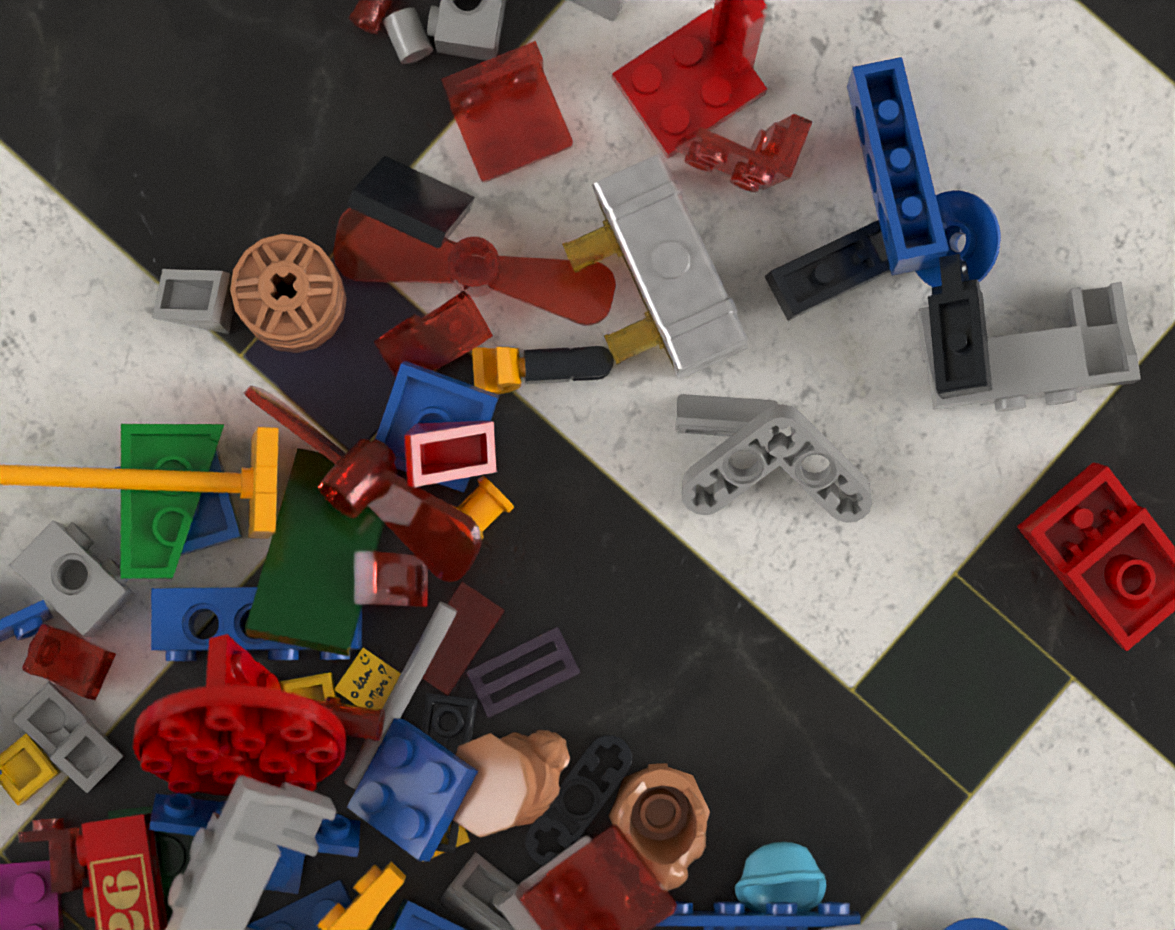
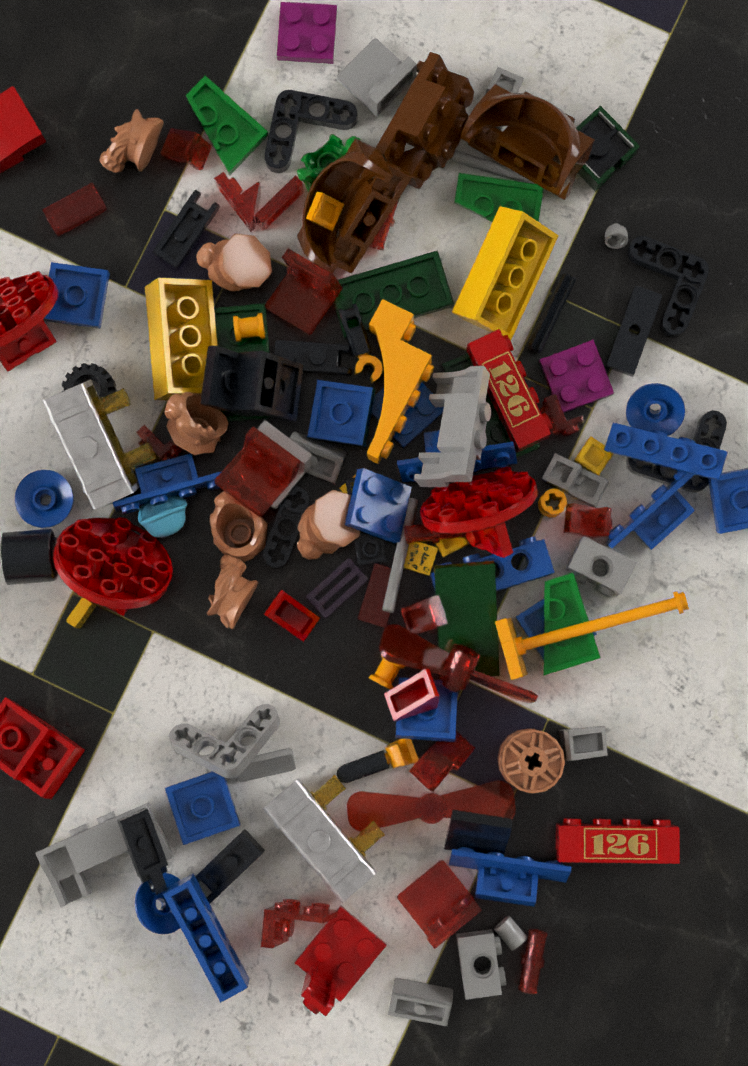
camera: 160 degrees right, 0 degrees up
none -> black piece [1,529,58,585]
none -> red bracket [53,517,173,616]
none -> yellow tile [66,598,97,629]
none -> blue plate [165,771,241,845]
none -> nougat piece [207,553,259,629]
none -> red slope [264,590,320,642]
none -> blue bracket [448,847,571,907]
none -> light orange bush [538,489,567,518]
none -> red brick [556,818,680,864]

